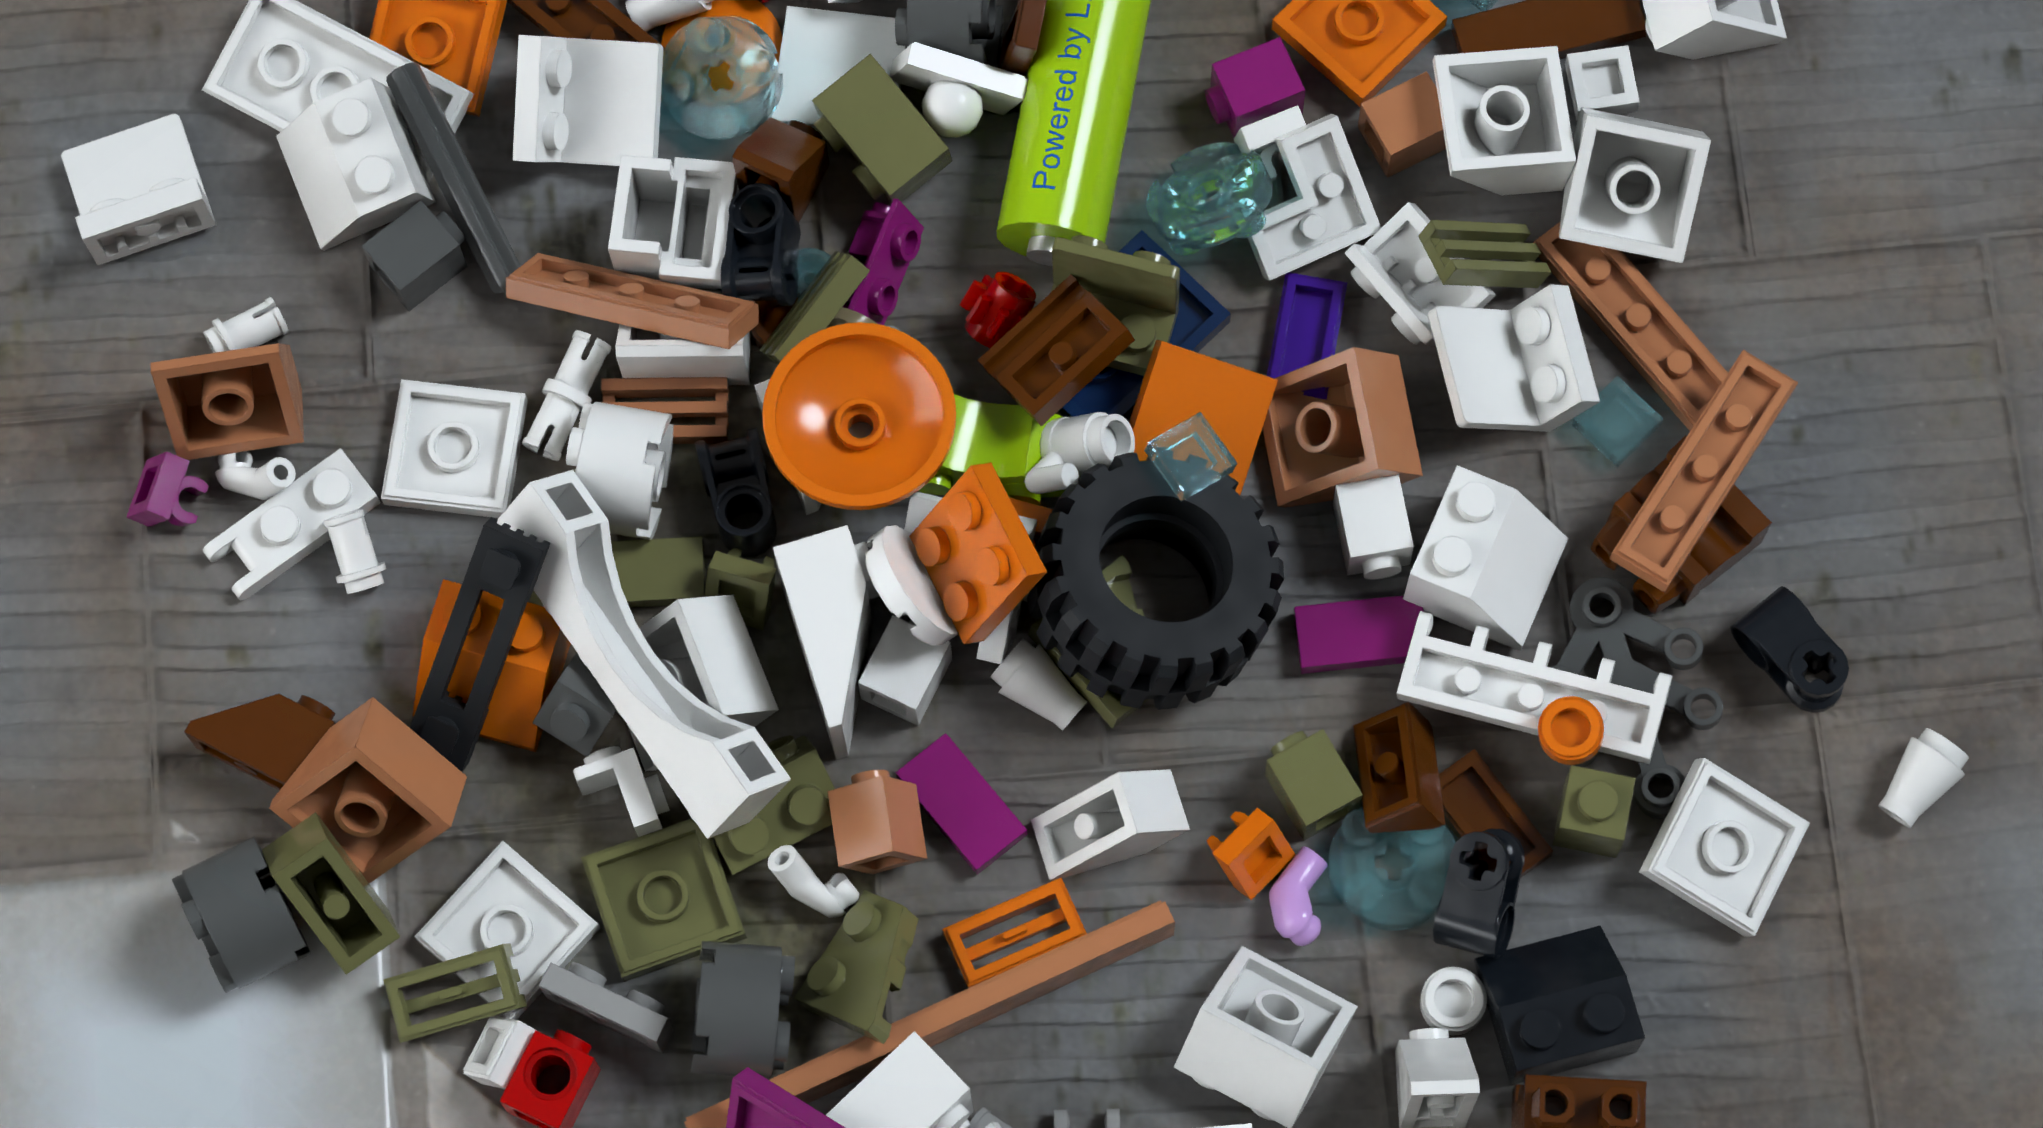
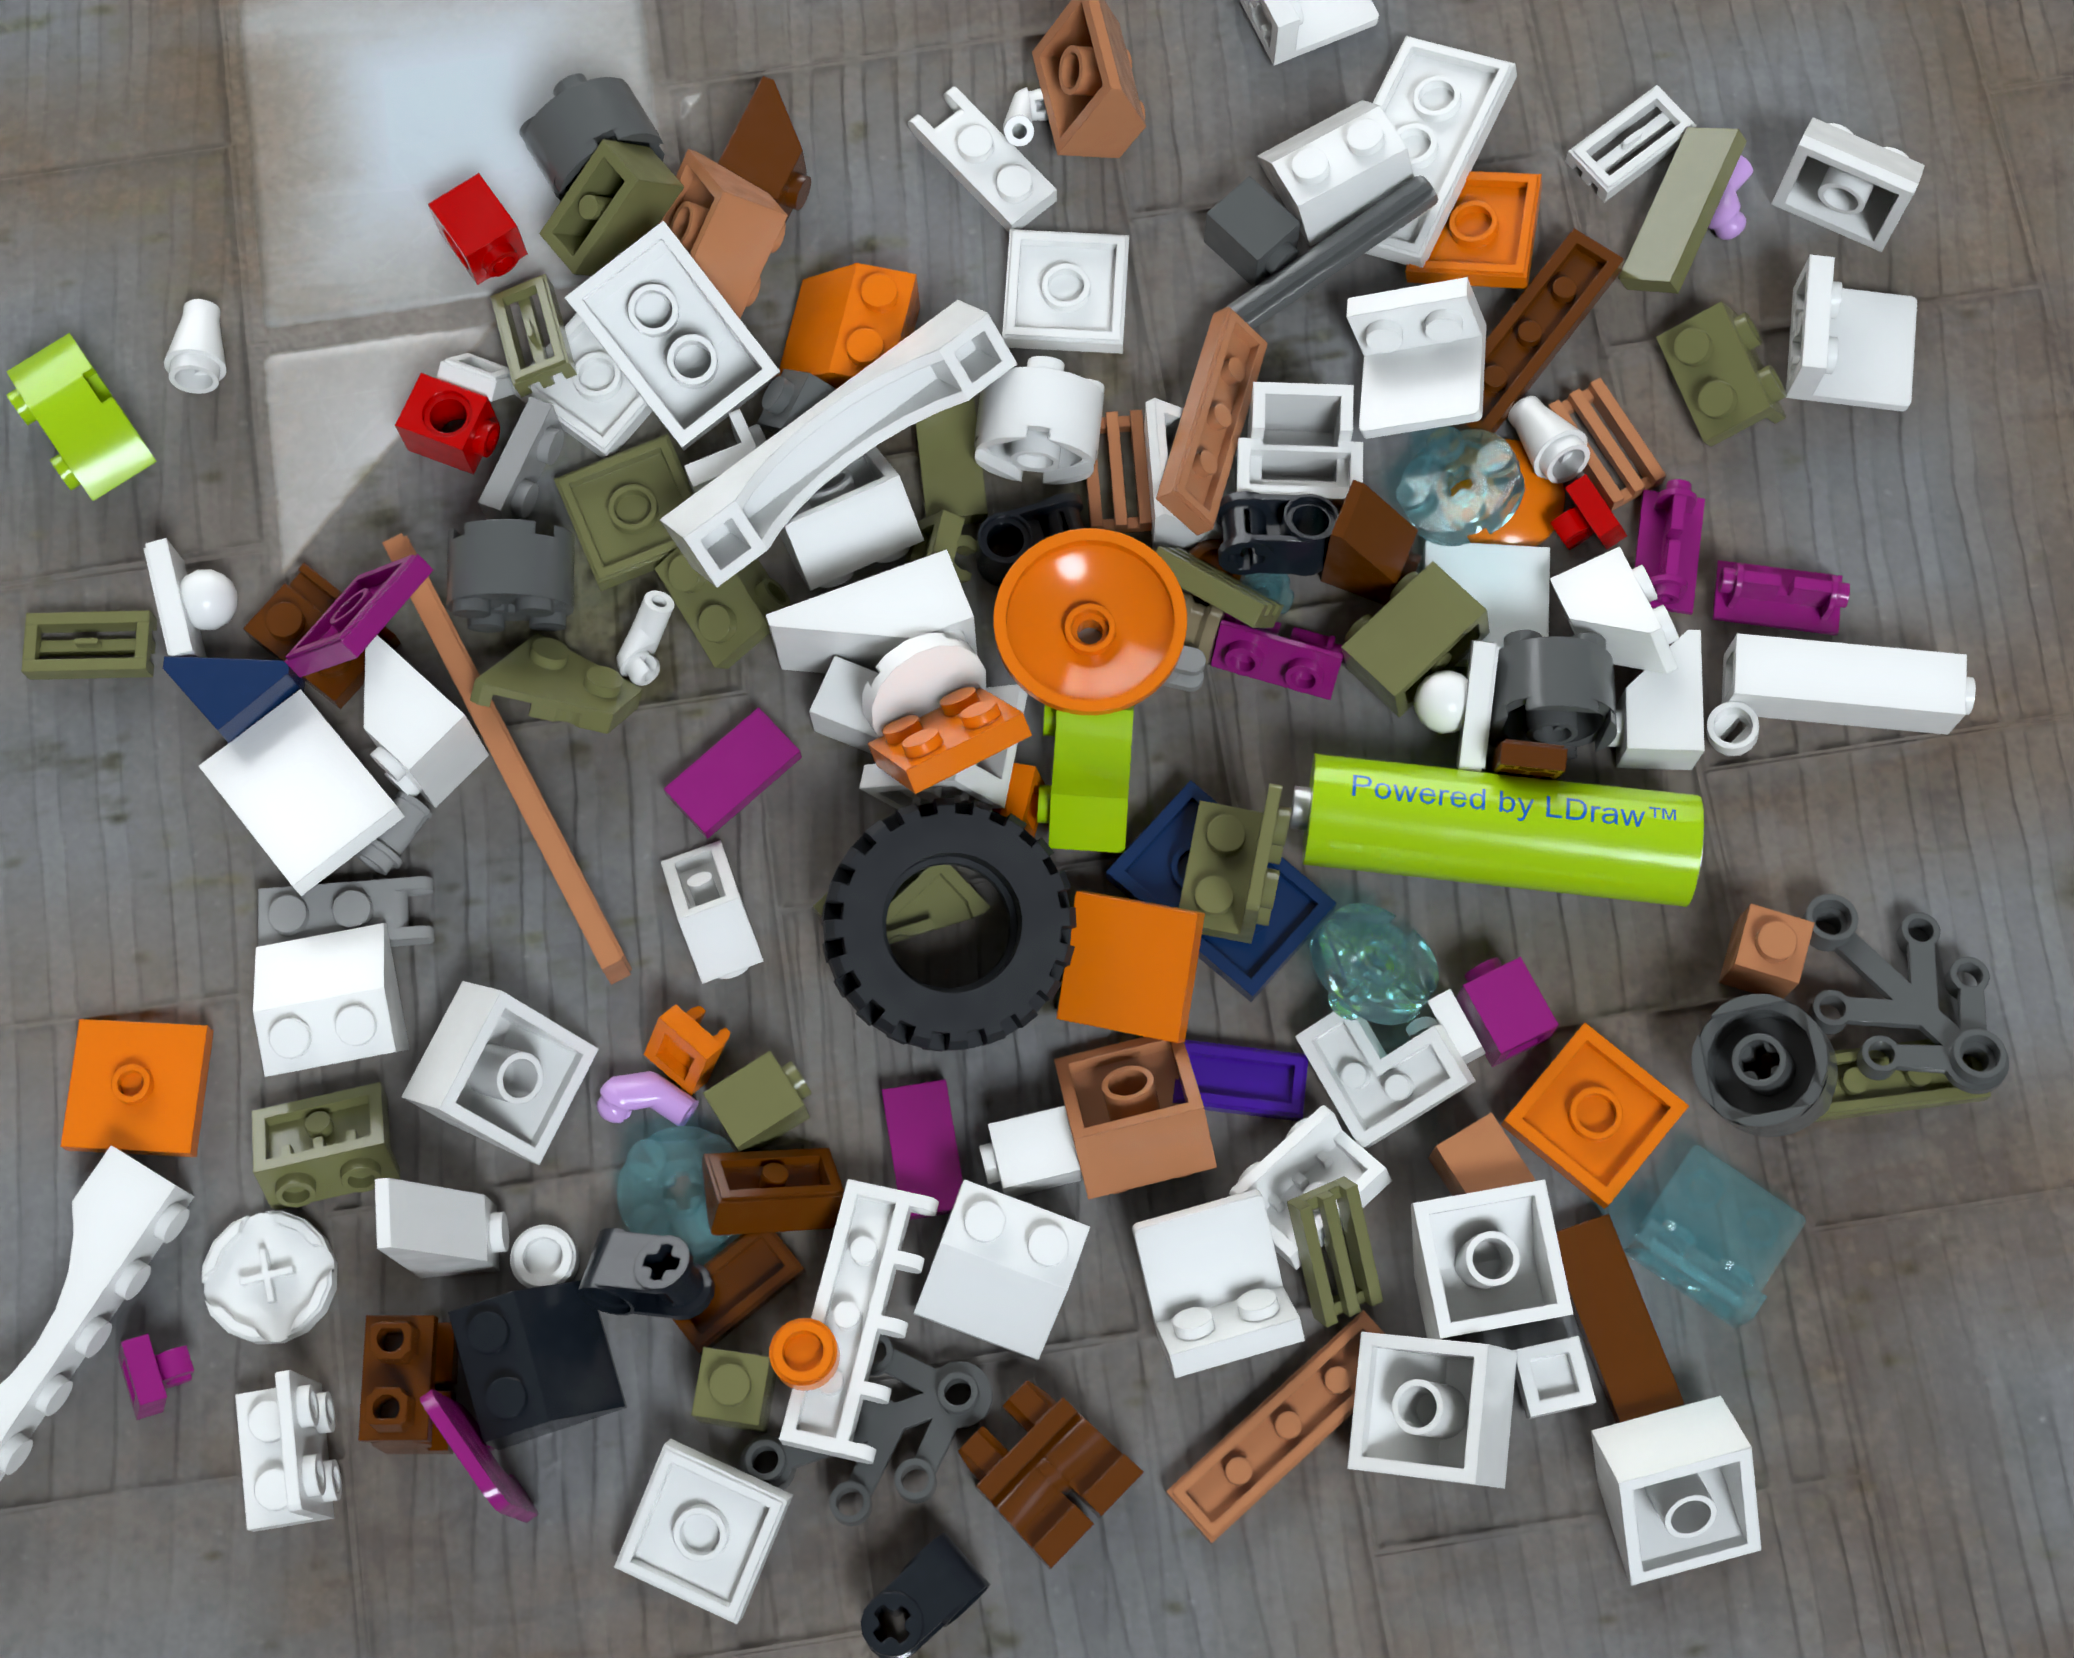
camera: 85 degrees right, 0 degrees up
magenta tile [126,452,209,527] -> none
white pin [203,297,289,353] -> none
white pin [324,509,386,594] -> none
black container [410,517,551,772] -> none
white pin [522,330,612,461] -> none
nougat brick [828,770,927,874] -> none
orange tile [942,877,1087,989] -> none
red gear [959,272,1036,348] -> none
reddish brown plate [978,274,1135,426] -> none
white cone [990,638,1088,731] -> none
white piece [1024,412,1135,494] -> none
clear light blue tile [1144,412,1237,502] -> none
clear light blue tile [1572,376,1663,468] -> none
nougat tile [1610,350,1798,593] -> none
none -> magenta piece [420,1389,539,1523]
none -> red brick [428,173,528,285]
none -> white slope [565,221,780,451]

